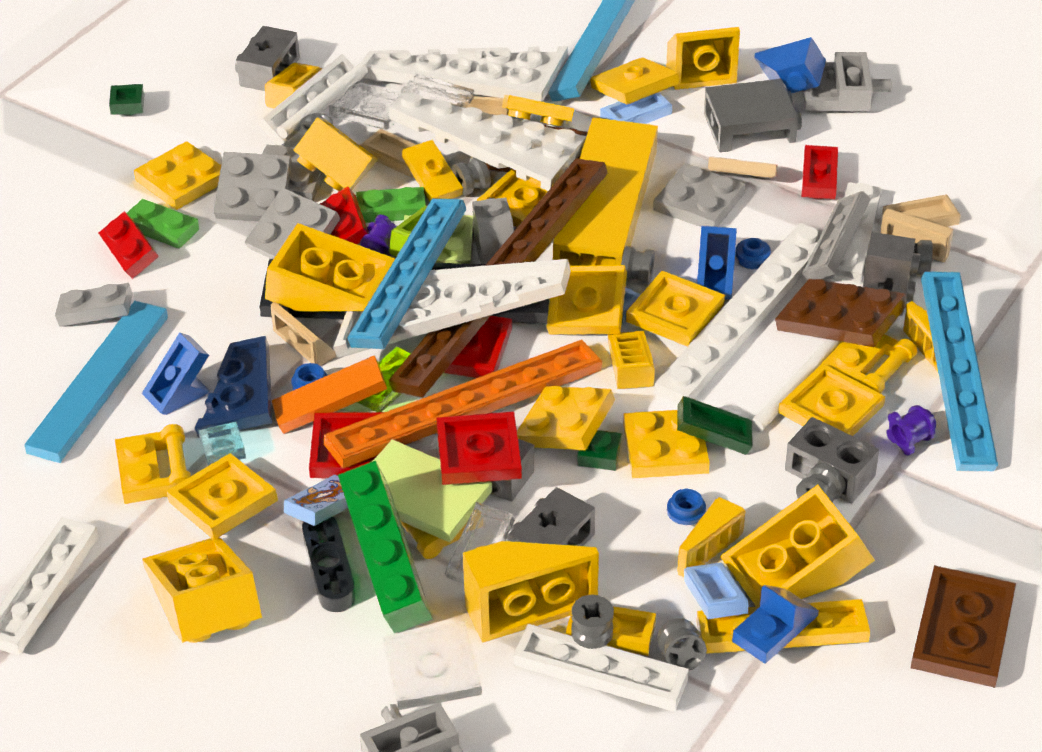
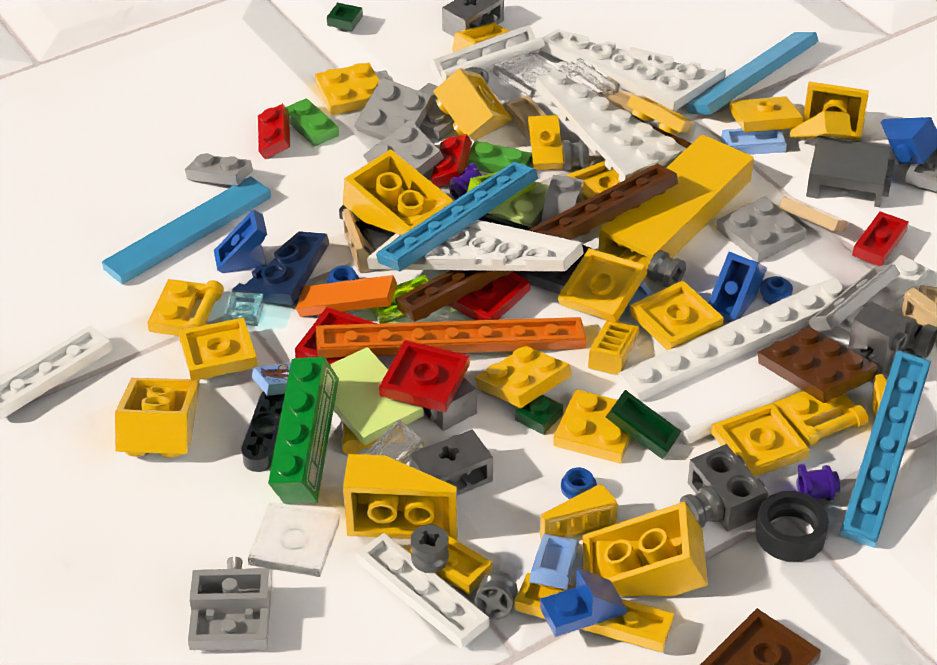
camera: 25 degrees right, 0 degrees up
none -> black tyre [755,491,829,562]
none -> yellow slope [790,111,851,139]

